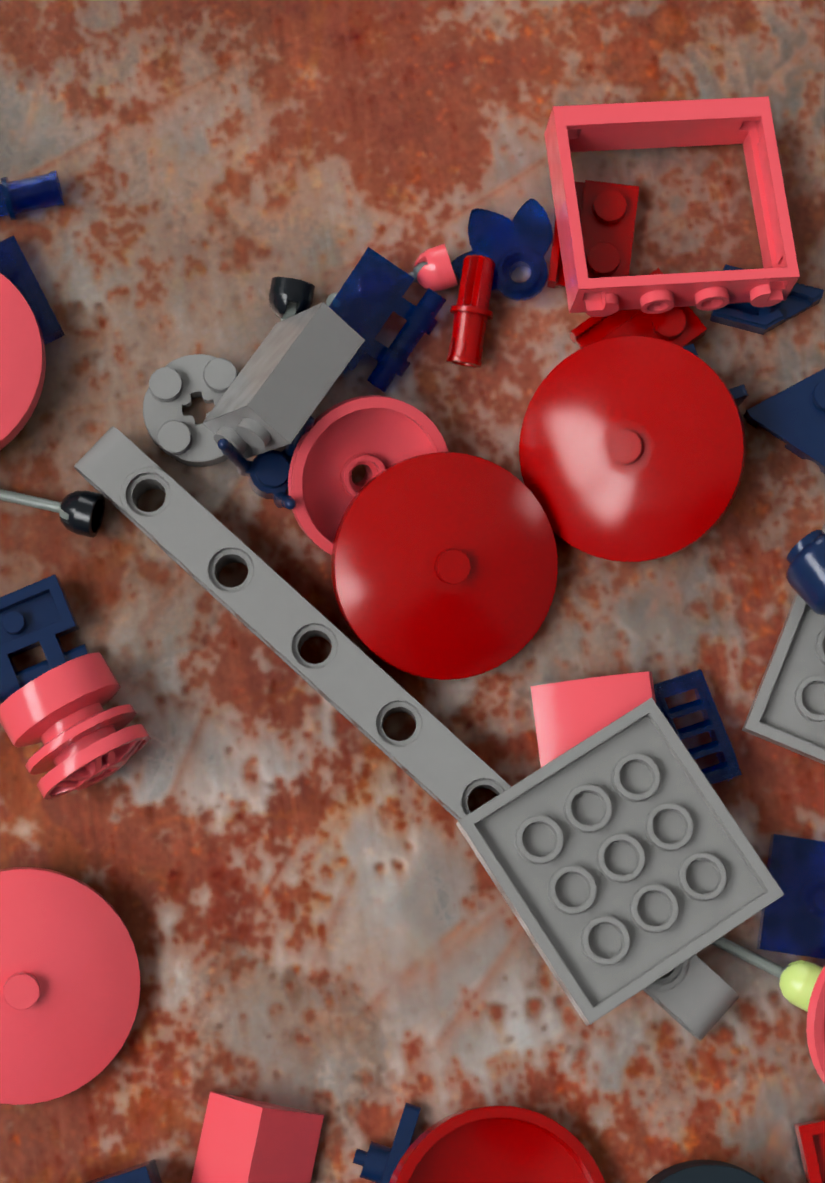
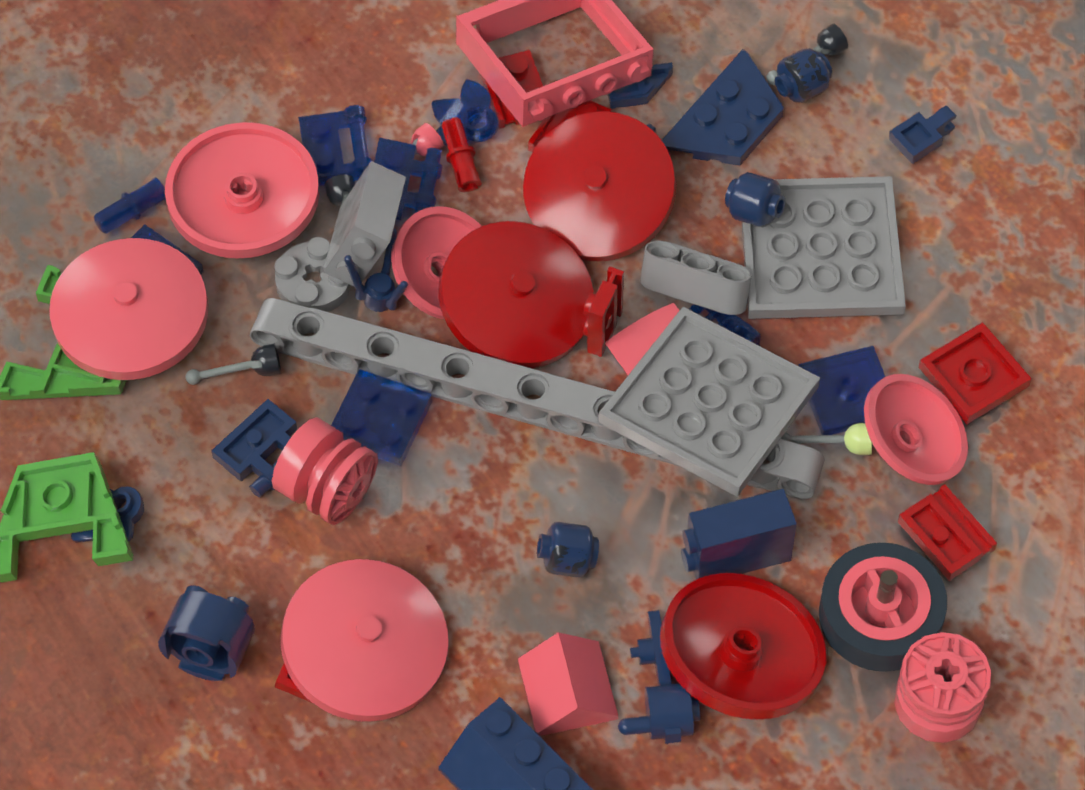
camera: 25 degrees left, 20 degrees down
none -> coral dish [165,122,319,259]
none -> clear blue plate [298,105,374,185]
none -> clear blue plate [331,369,432,466]
none -> dark blue head [537,522,599,578]
none -> red plate [583,266,624,357]
none -> light grey beam [640,241,752,315]
none -> dark blue brick [681,488,797,579]

